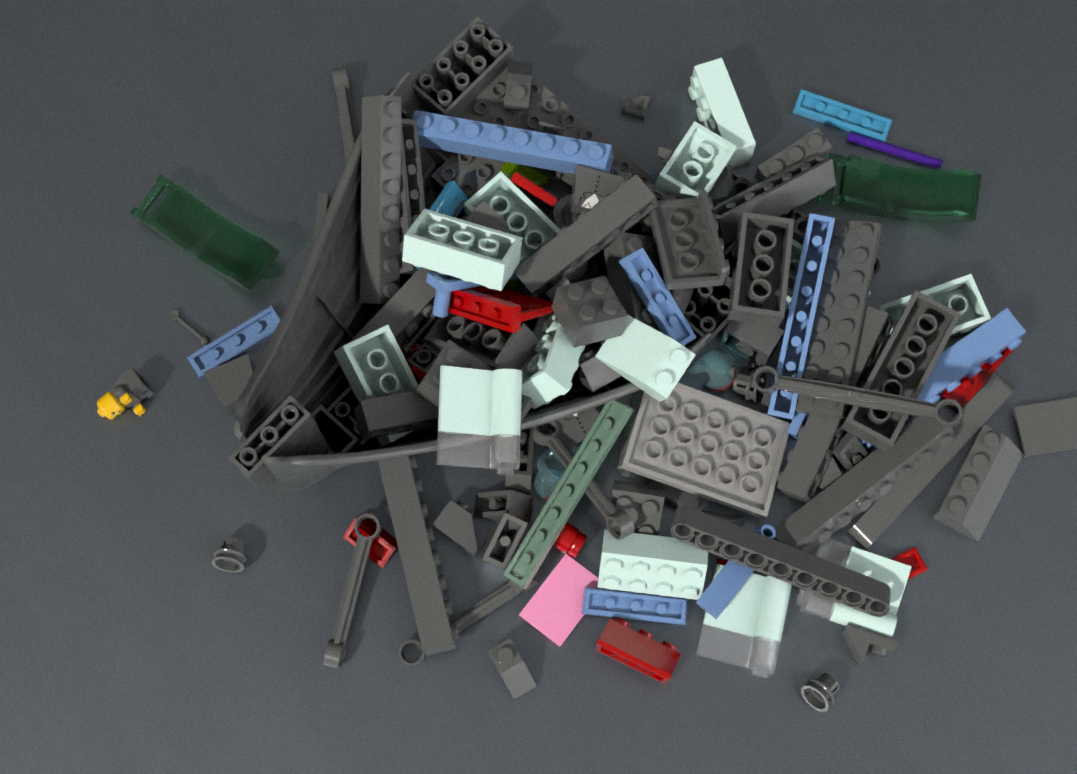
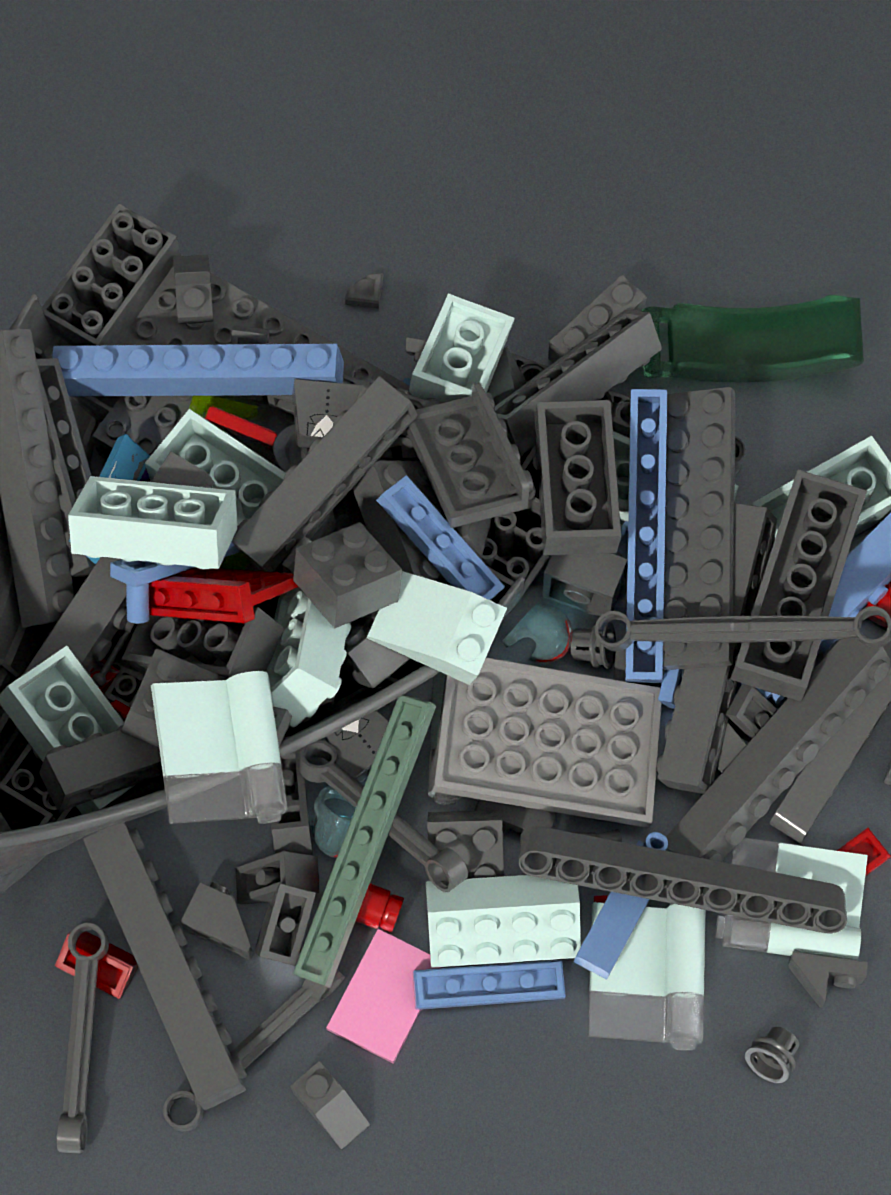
camera: 10 degrees left, 5 degrees down
red slope [595,618,681,684] -> none
light aqua brick [688,58,756,169] -> none
dark grey hinge [729,361,756,377] -> none
dark azure tile [792,89,892,142] -> none
dark purple bar [847,132,943,169] -> none

